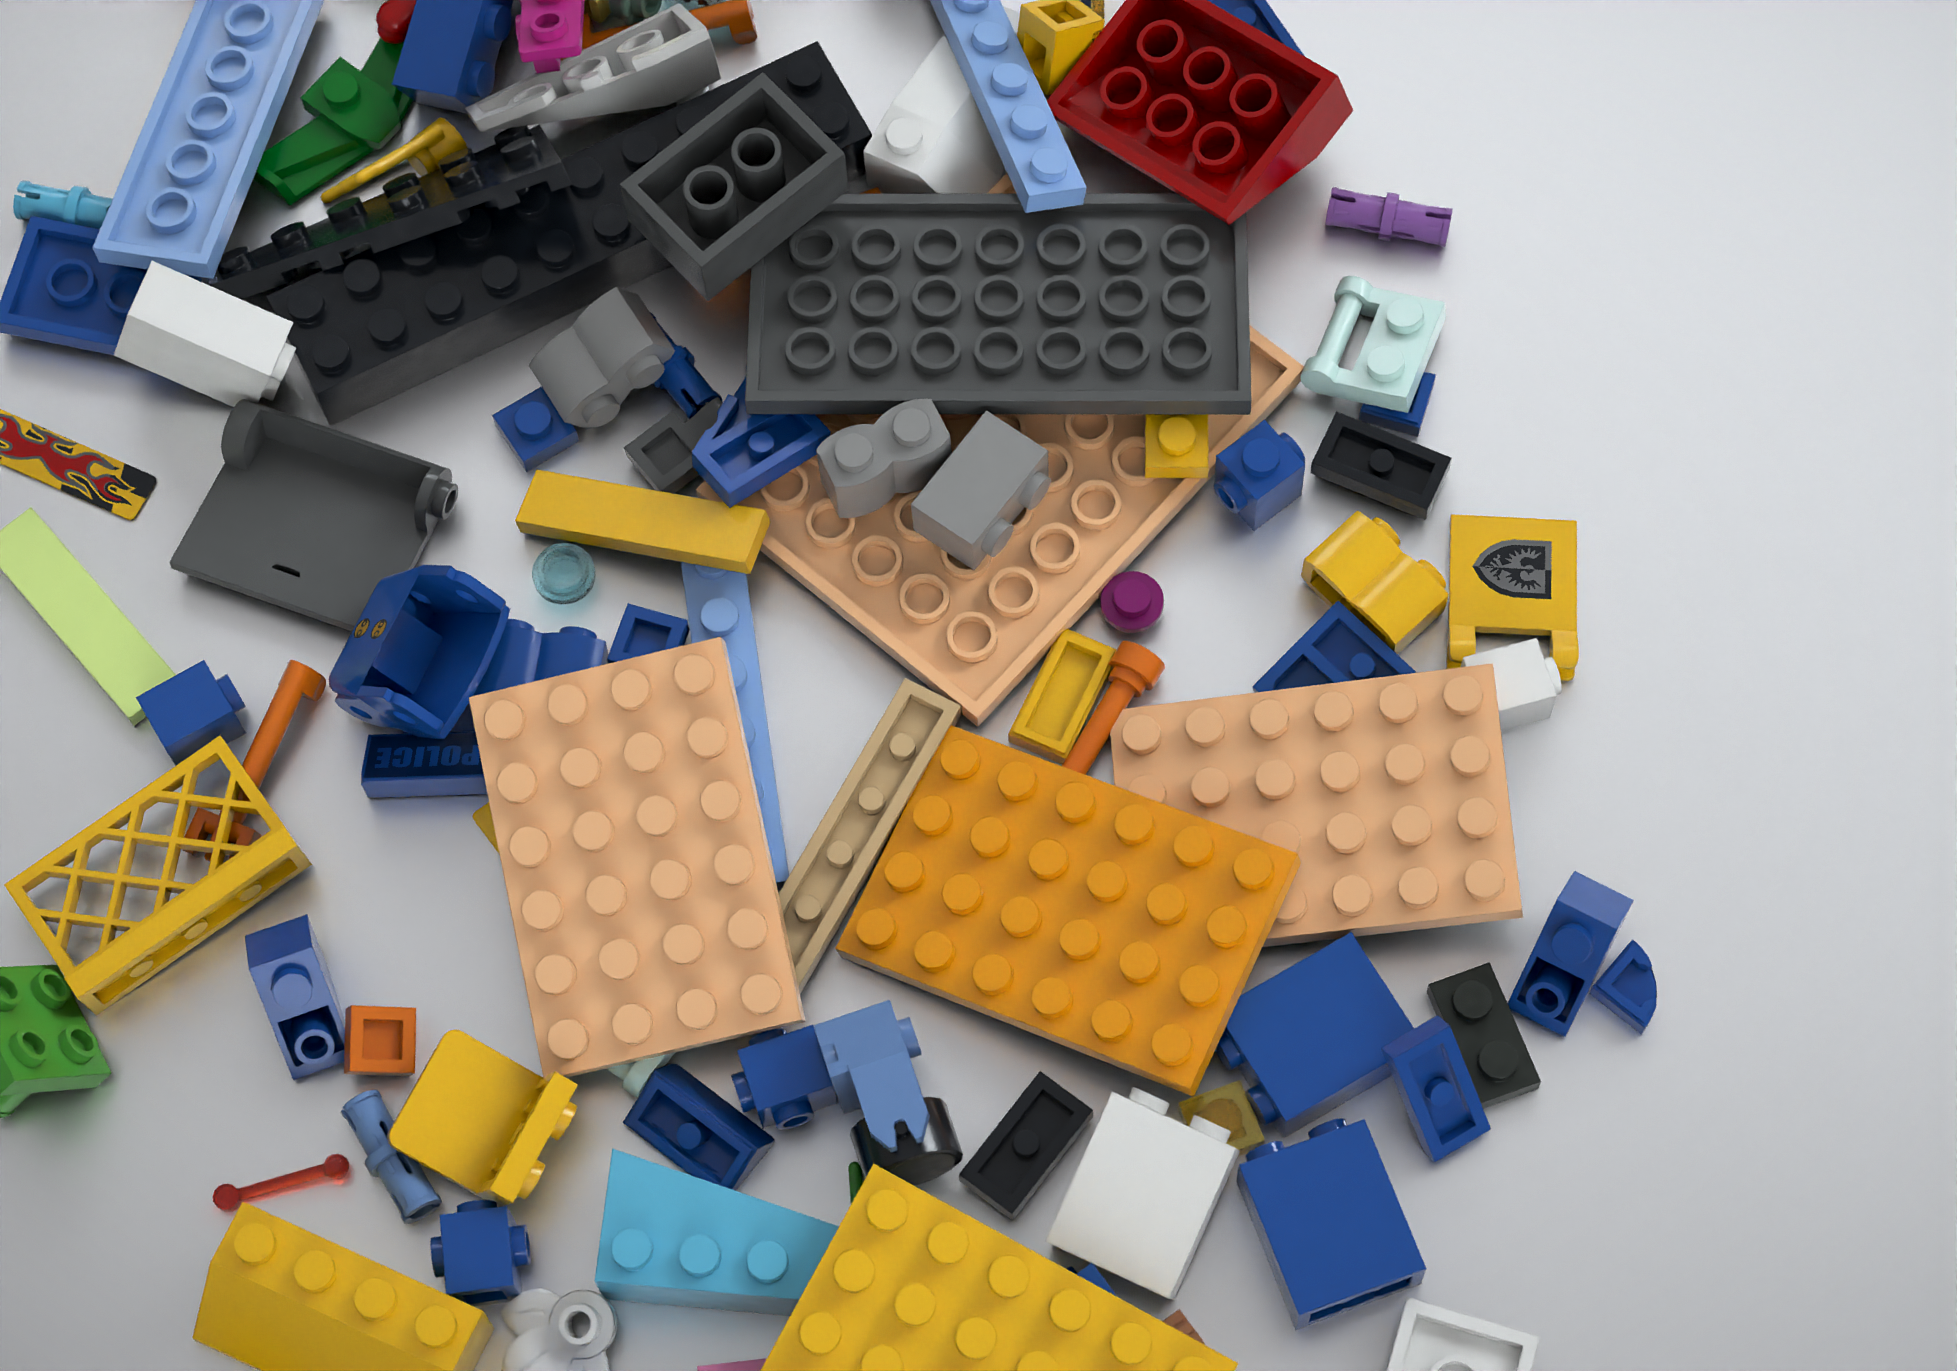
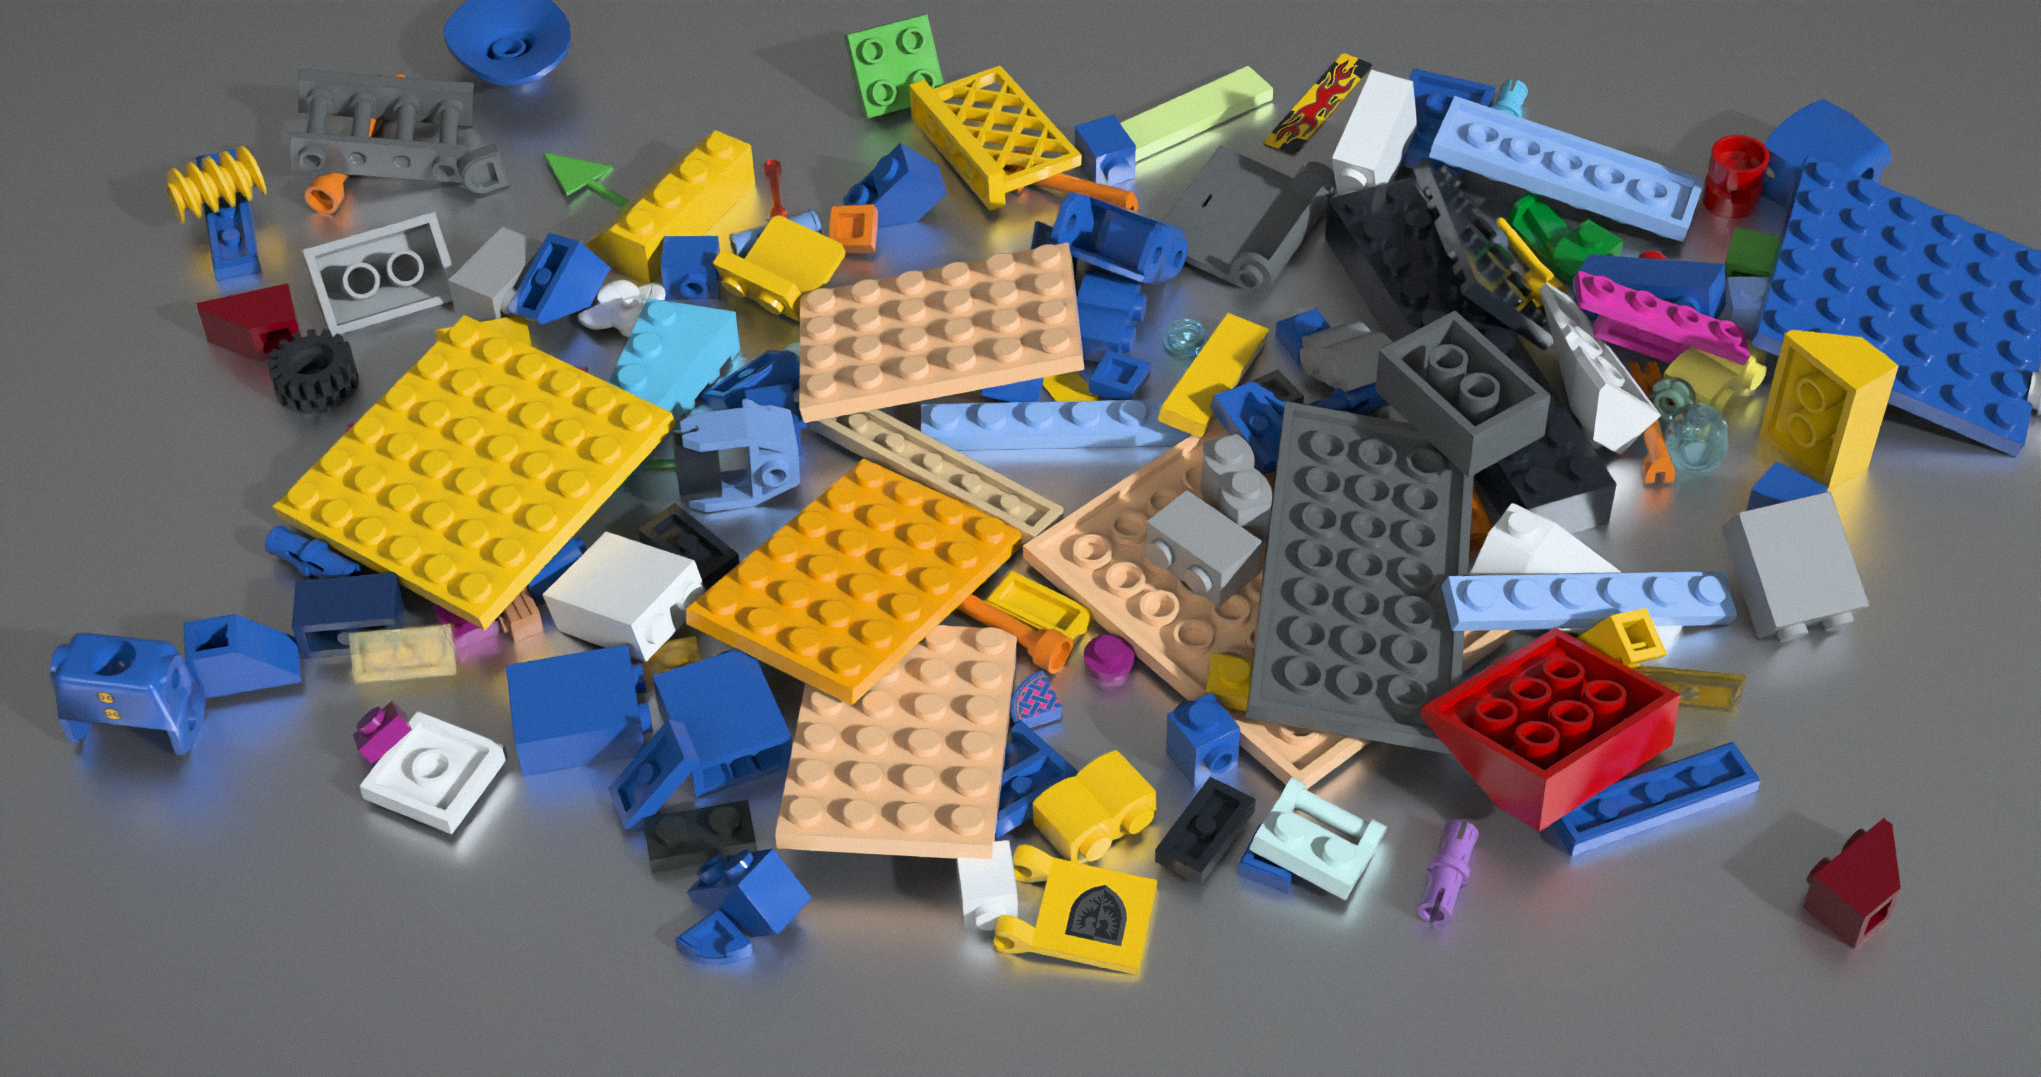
camera: 95 degrees right, 20 degrees down
none -> blue tile [1011,670,1062,728]

